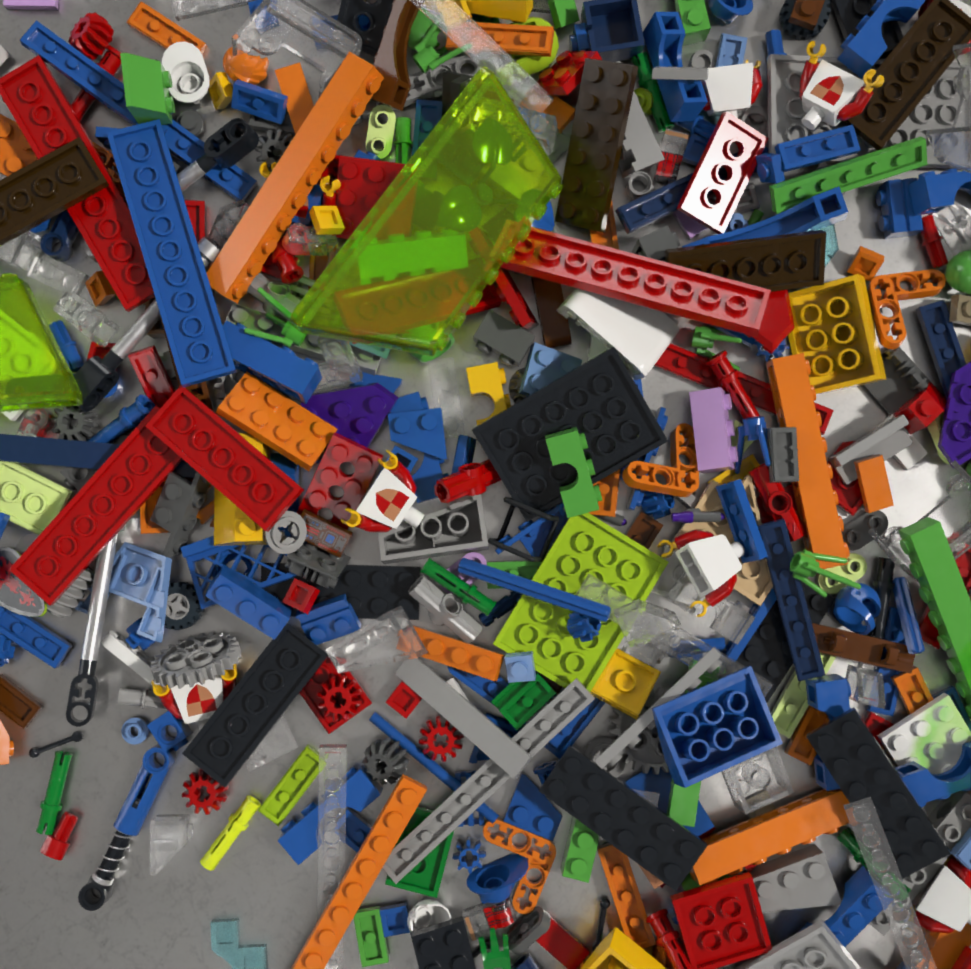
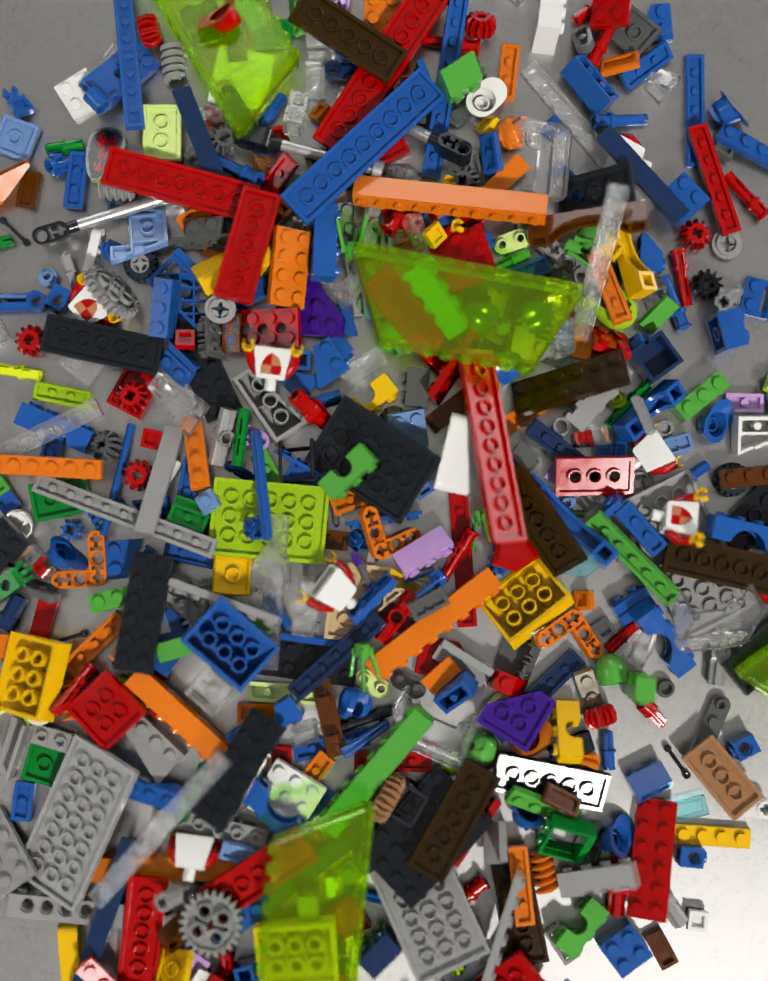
camera: 65 degrees right, 0 degrees up
none -> clear orange gear [249,153,273,175]
none -> blue brick [433,669,479,714]
none -> dark grey plate [590,616,617,643]

